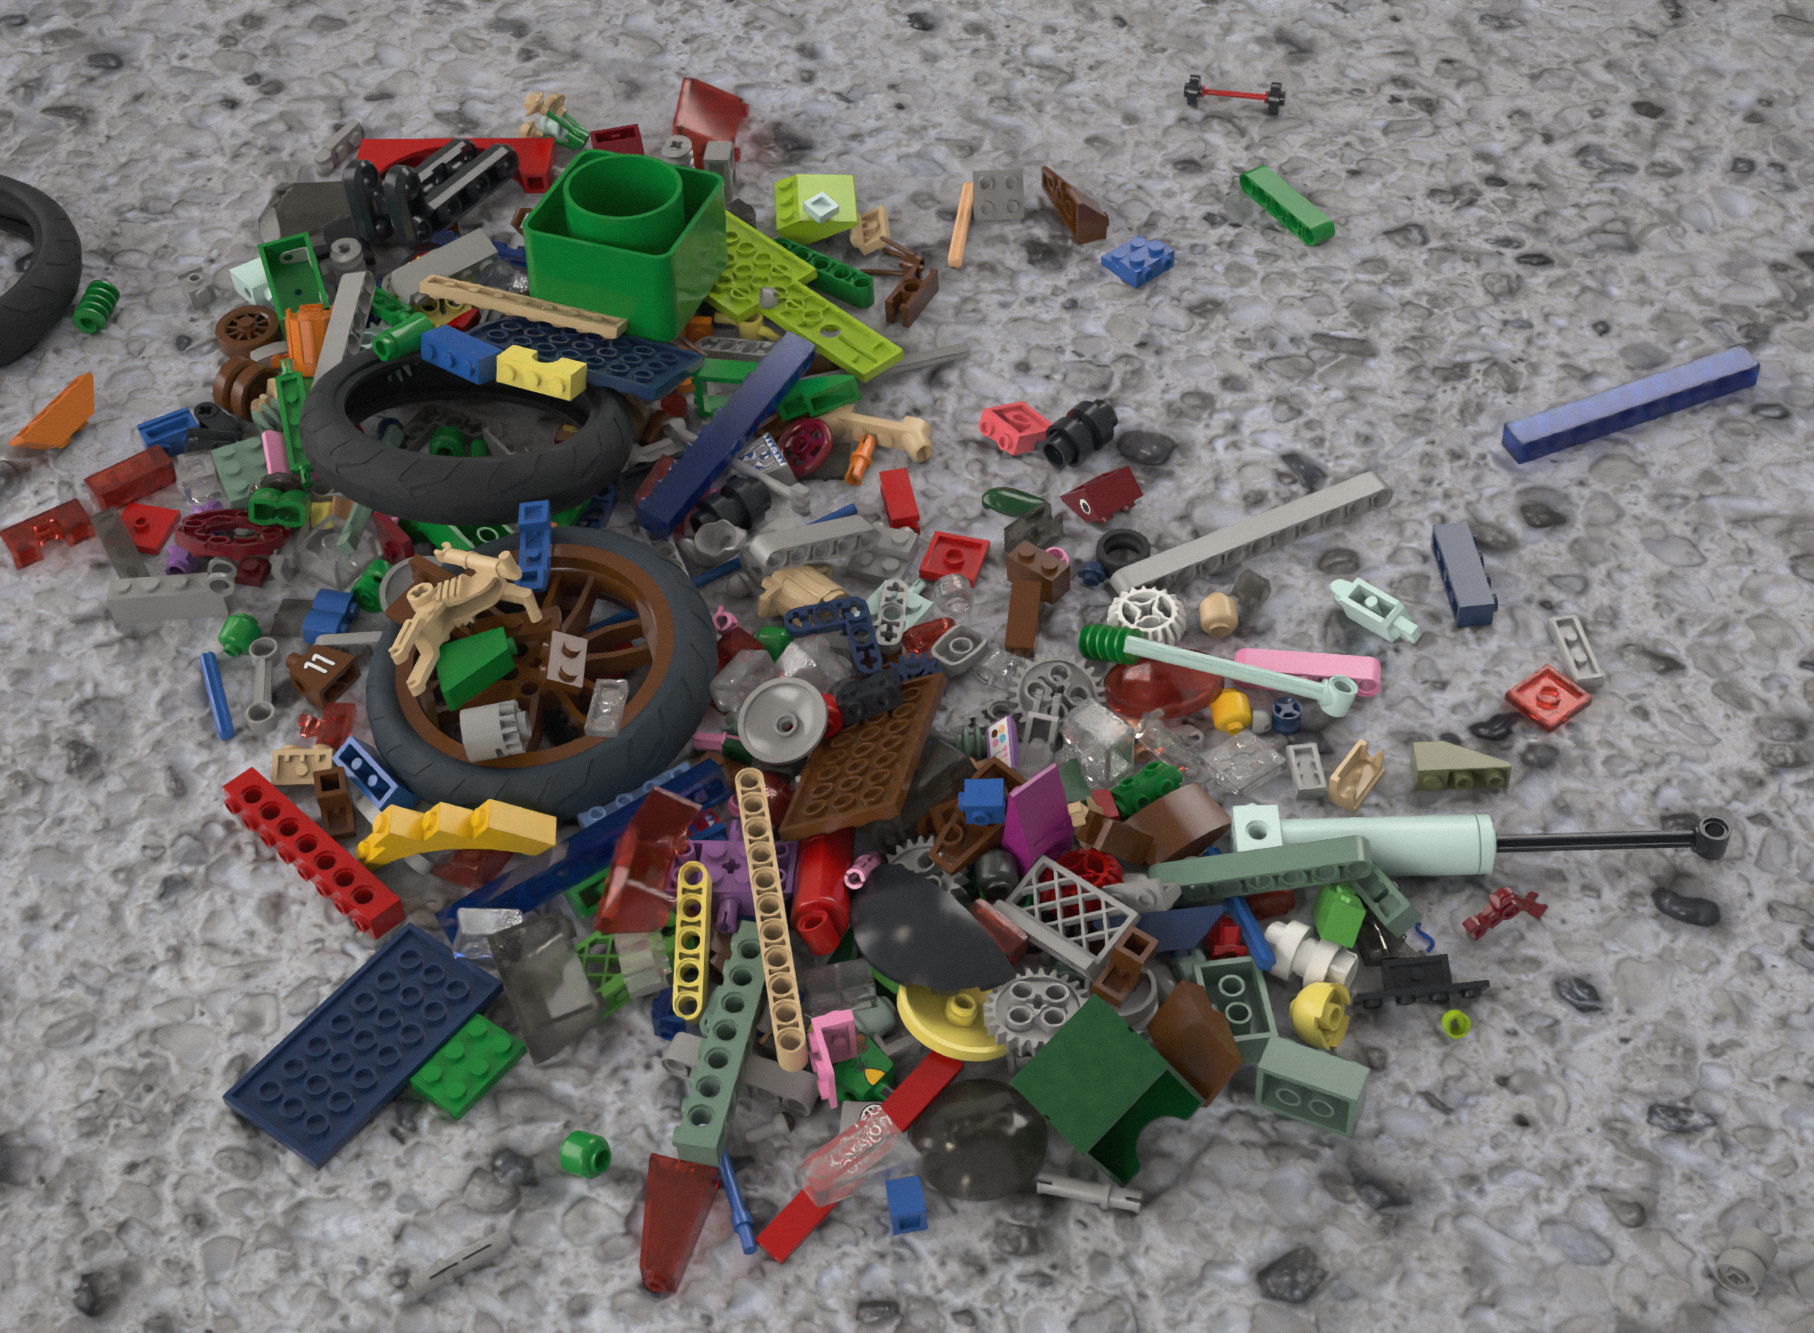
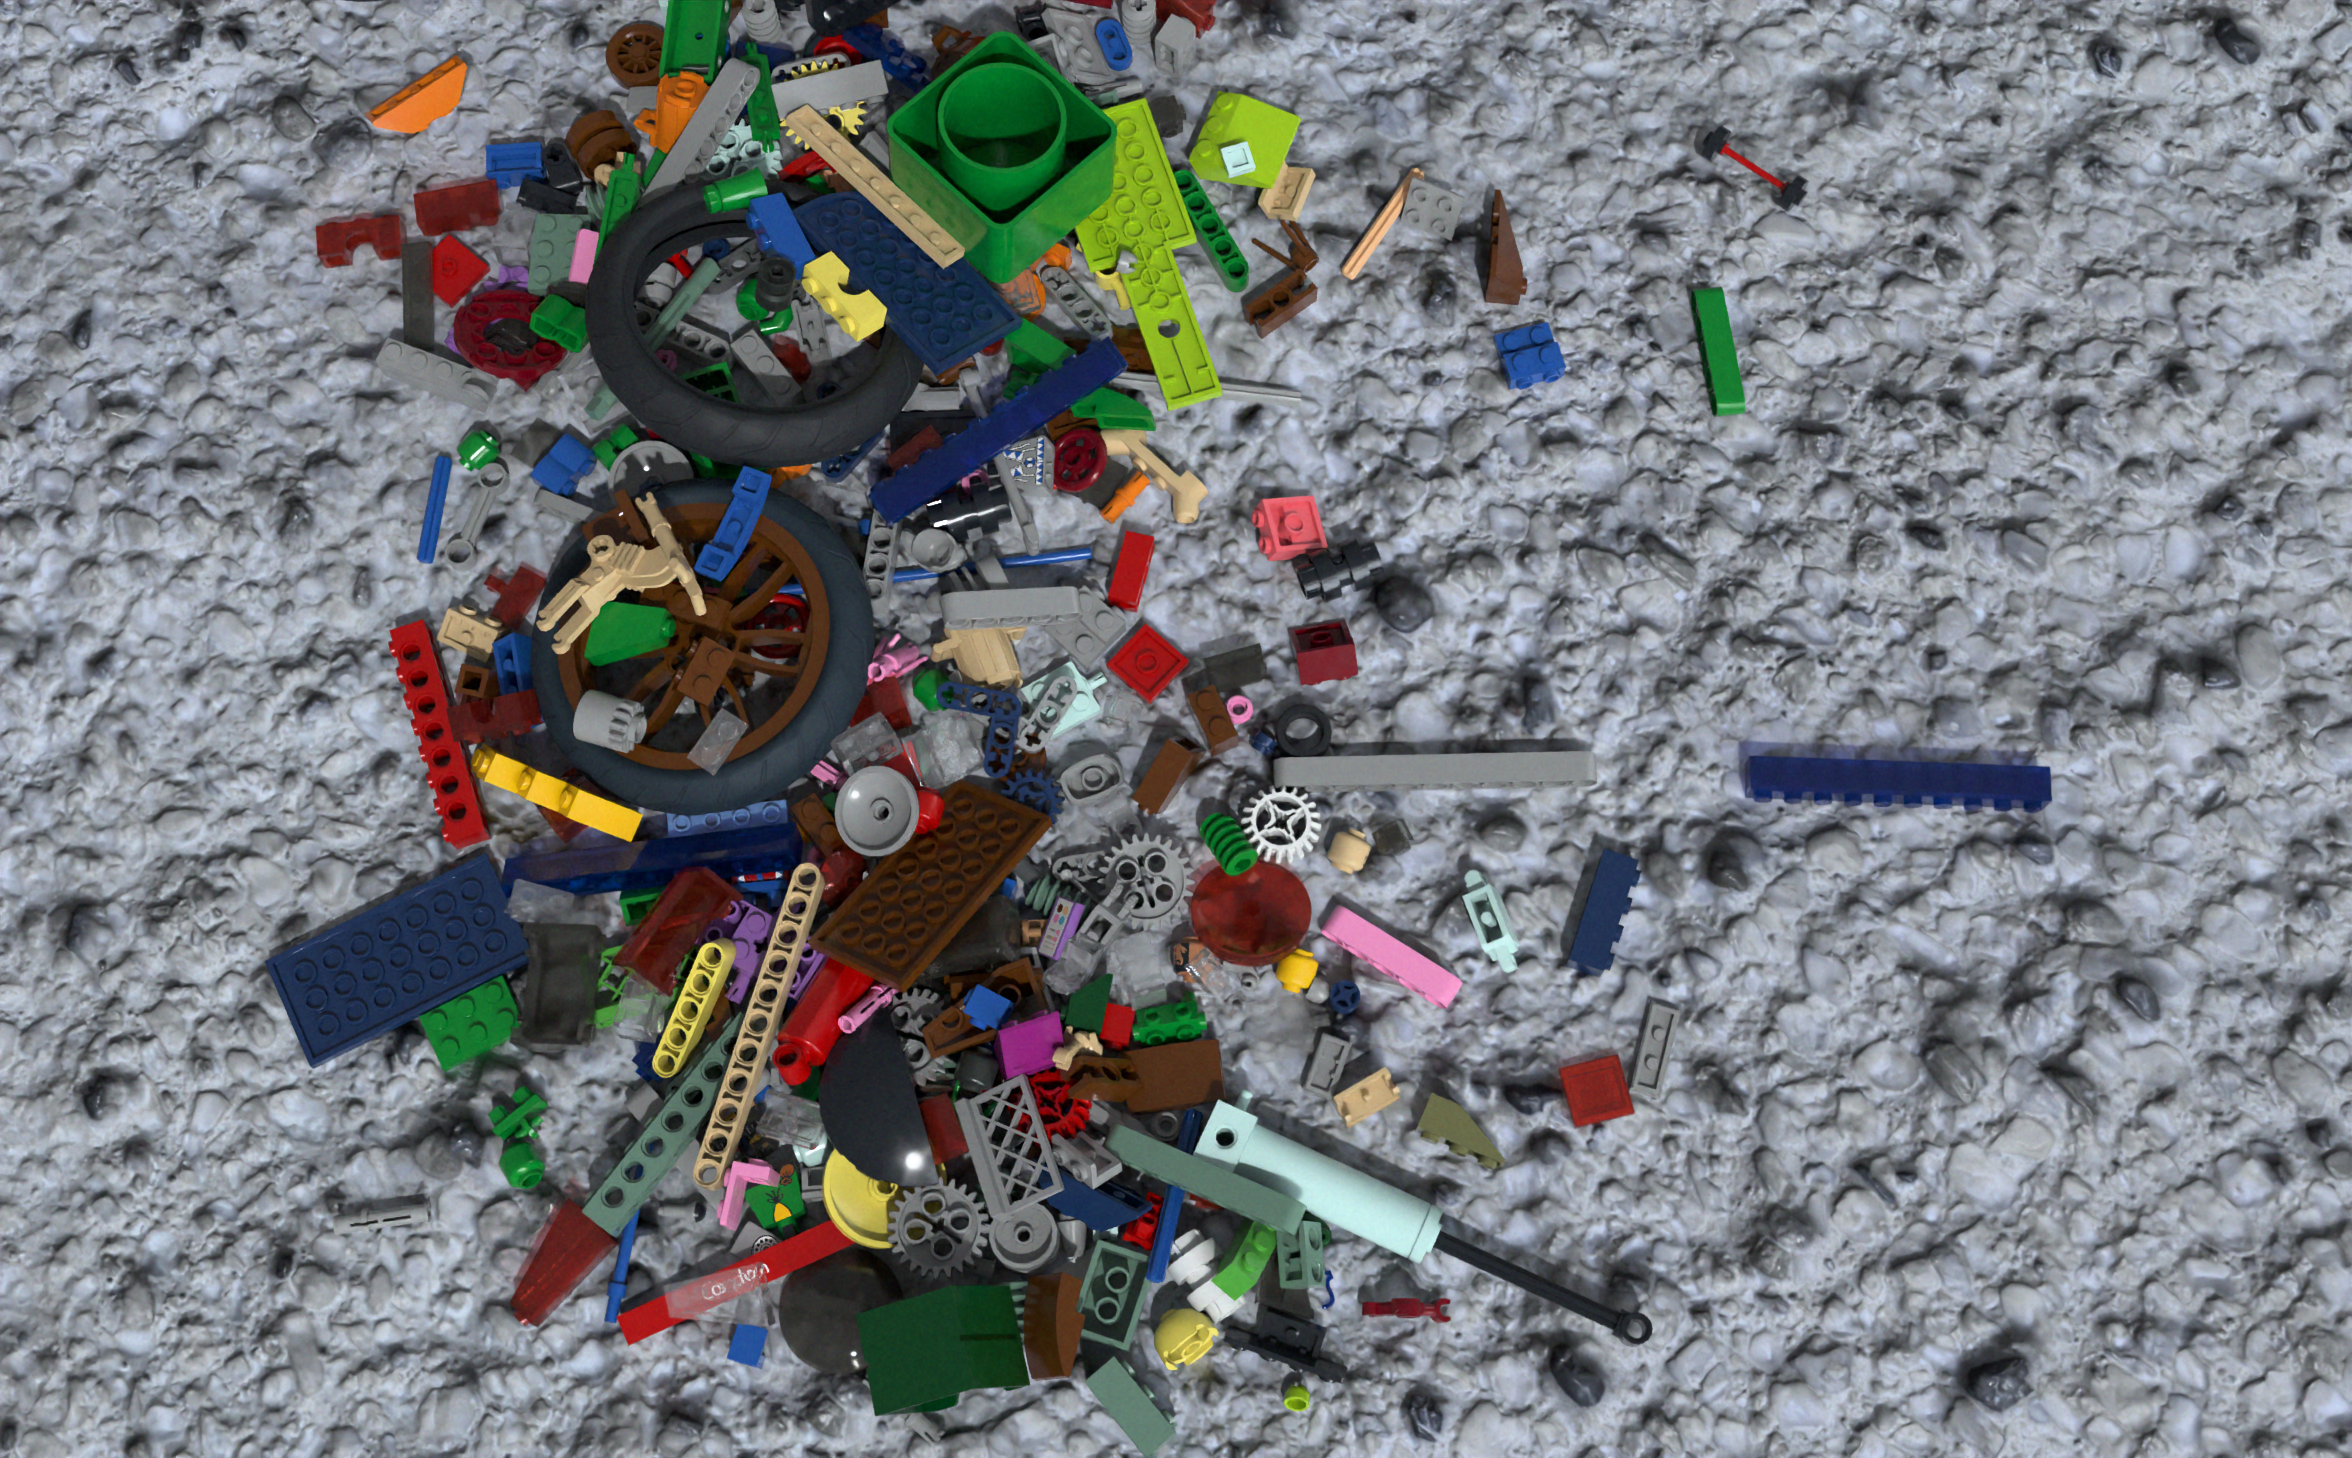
camera: 25 degrees right, 25 degrees up
reddish brown torso [285,644,361,712] -> none
black plate [836,667,903,726] -> none
clear red plate [901,617,957,655] -> none
dark green arm [981,487,1046,518] -> none
reddish brown brick [1091,924,1159,1009] -> none
light aqua piece [1123,635,1358,717] -> none
none -> clear red arch [446,689,543,745]
none -> green hips [488,1086,548,1141]
none -> pearl dark grey wheel [755,256,797,312]

